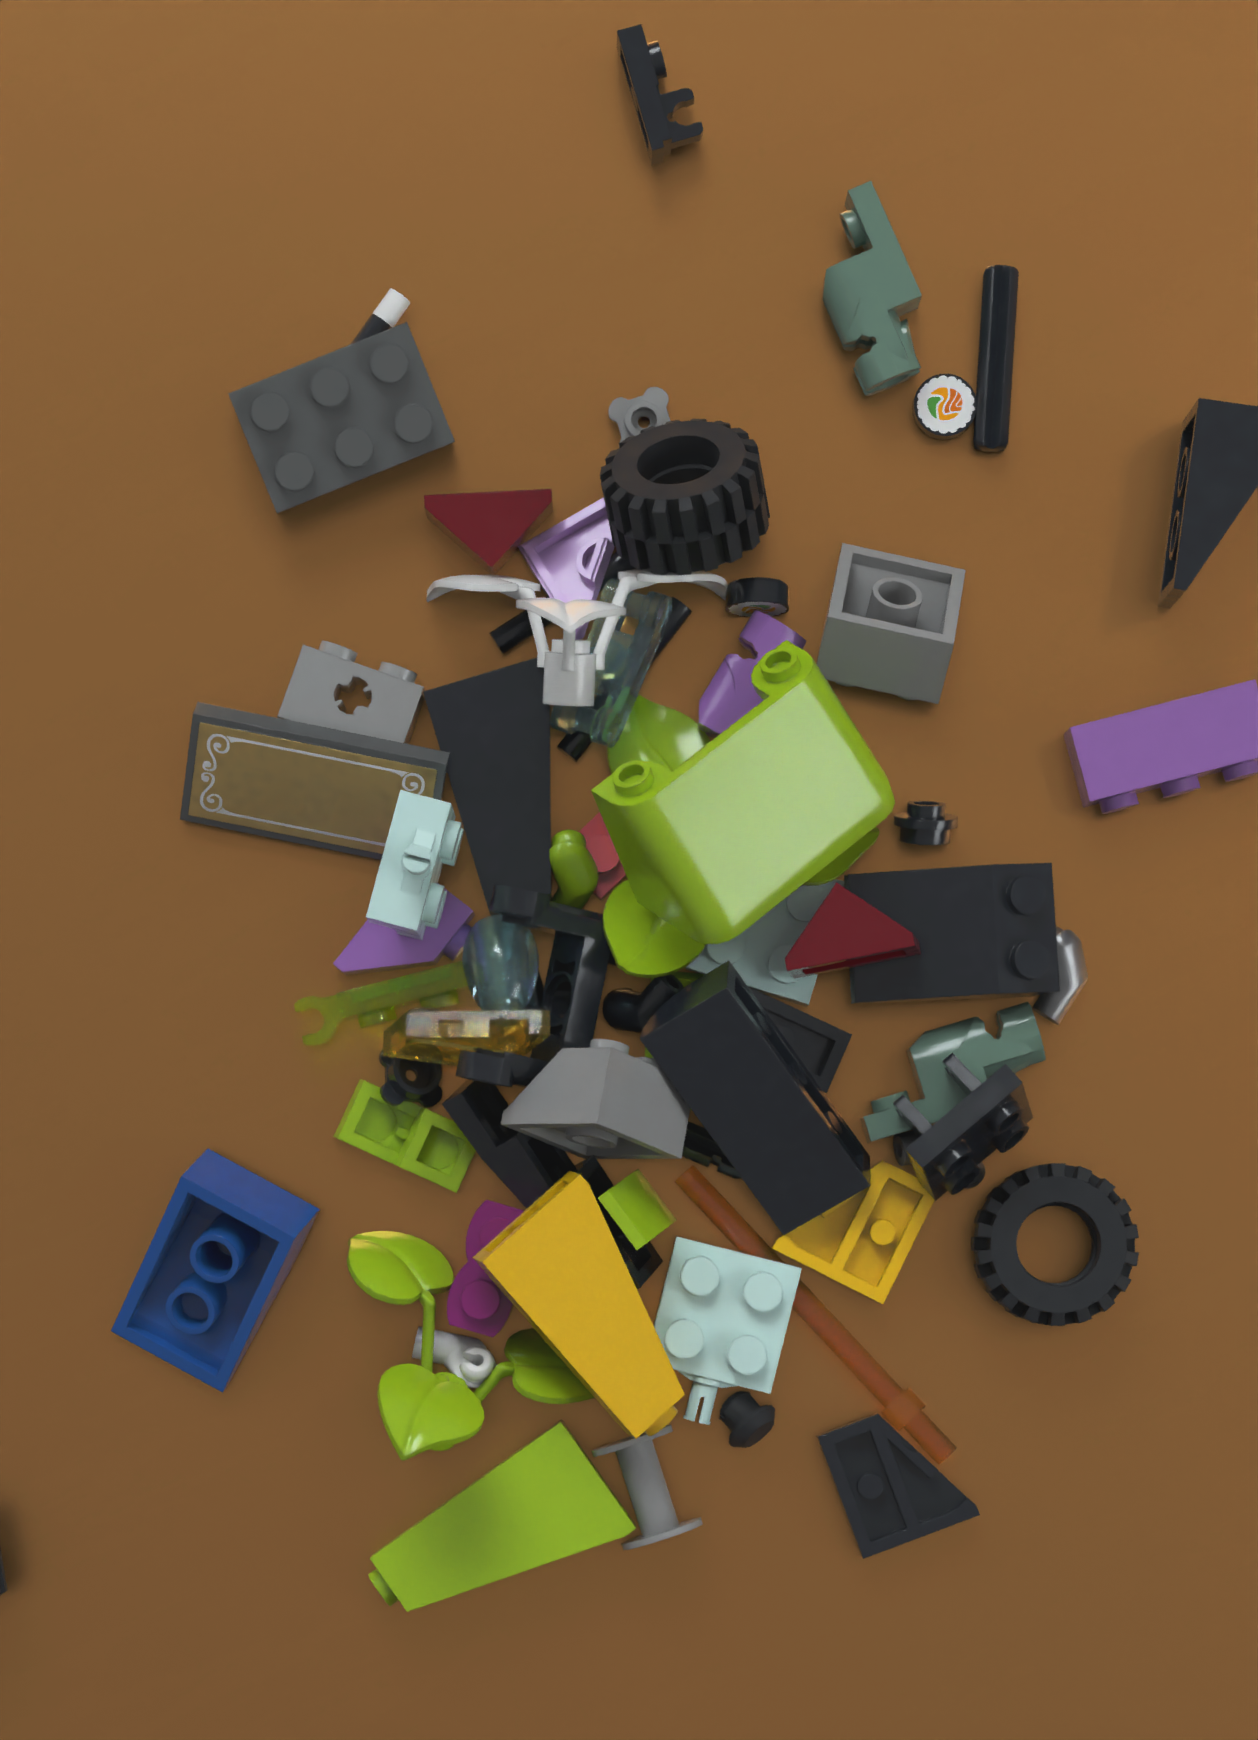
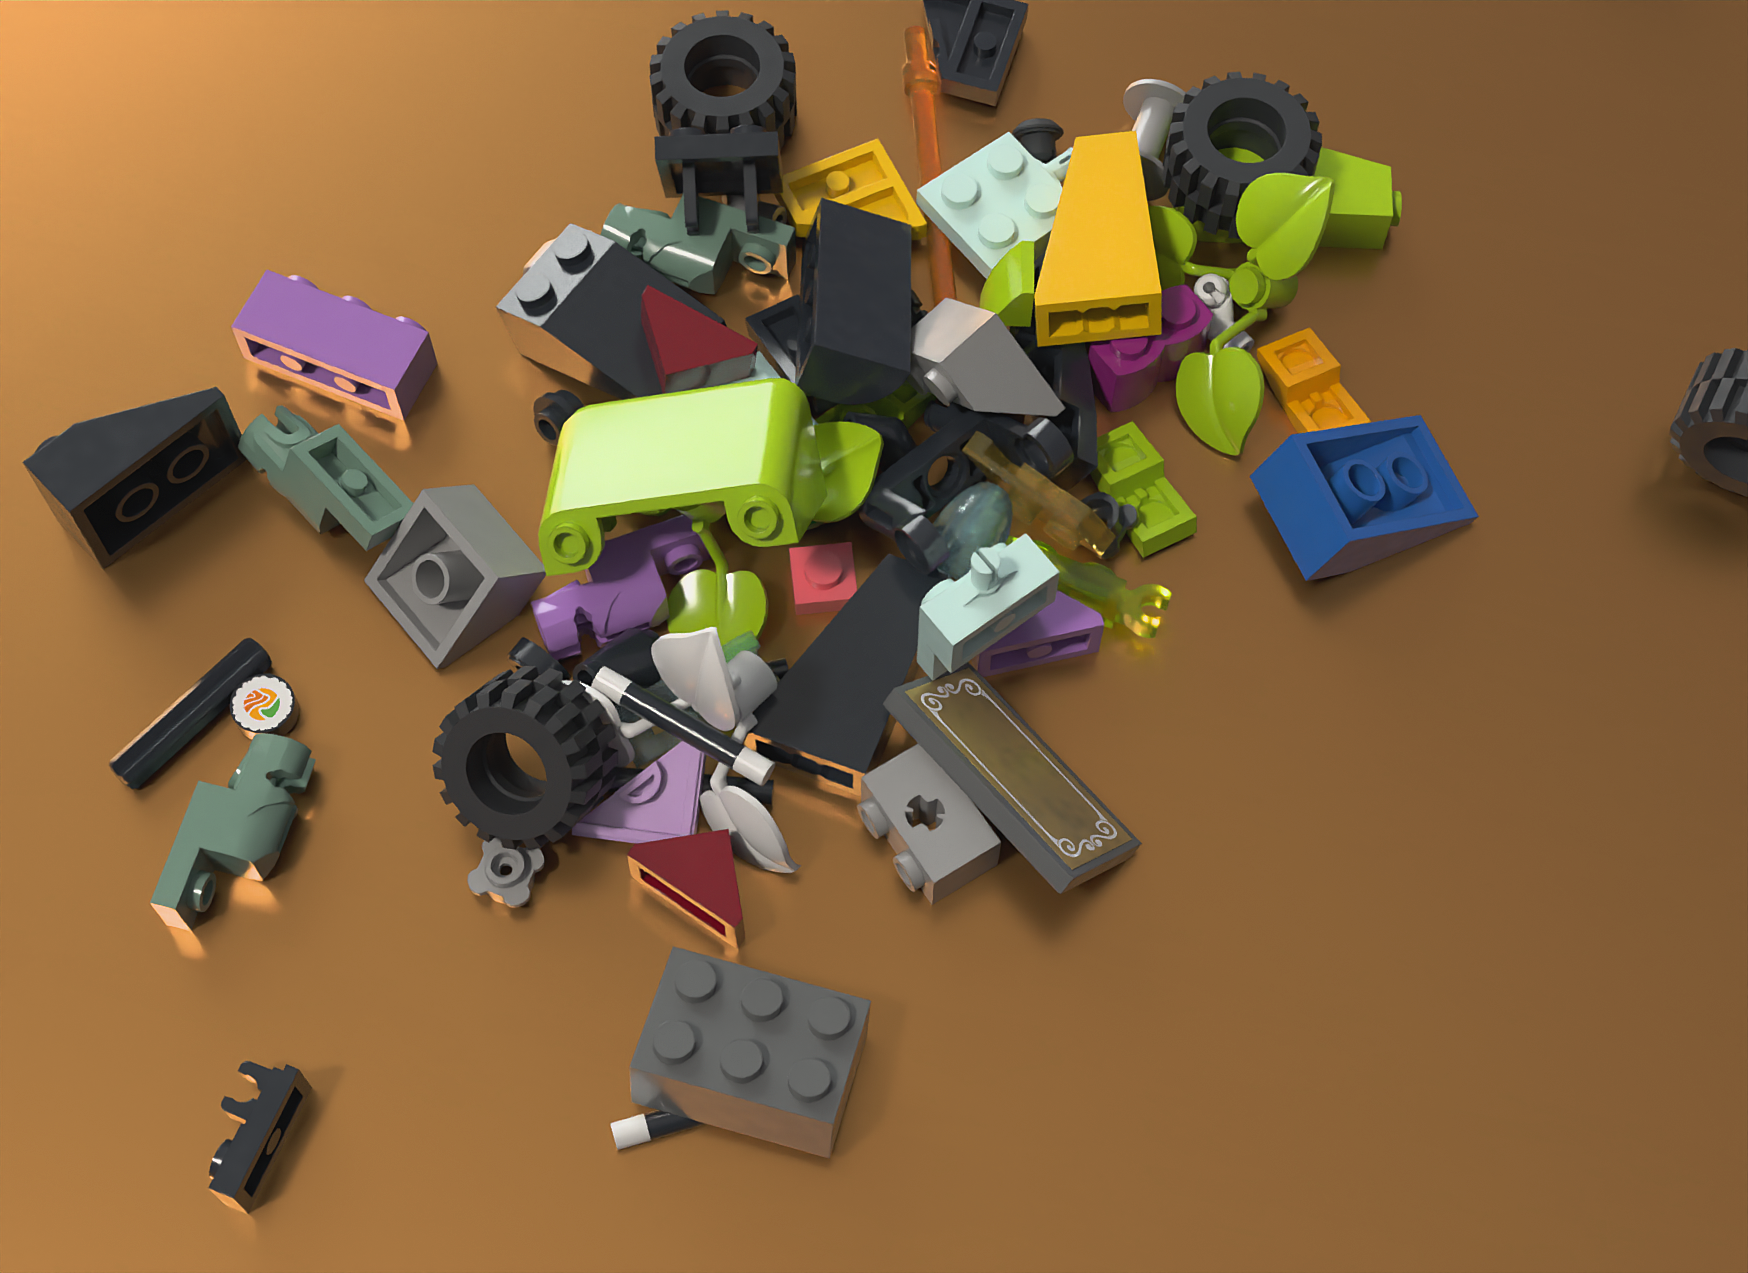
camera: 140 degrees left, 20 degrees down
lime arm [549,829,599,909] -> none
none -> sand green plate [238,405,414,551]
none -> black cone [573,628,661,689]
none -> black bar [591,666,775,786]
none -> black tyre [1162,72,1322,239]
none -> light orange slope [1257,327,1371,434]

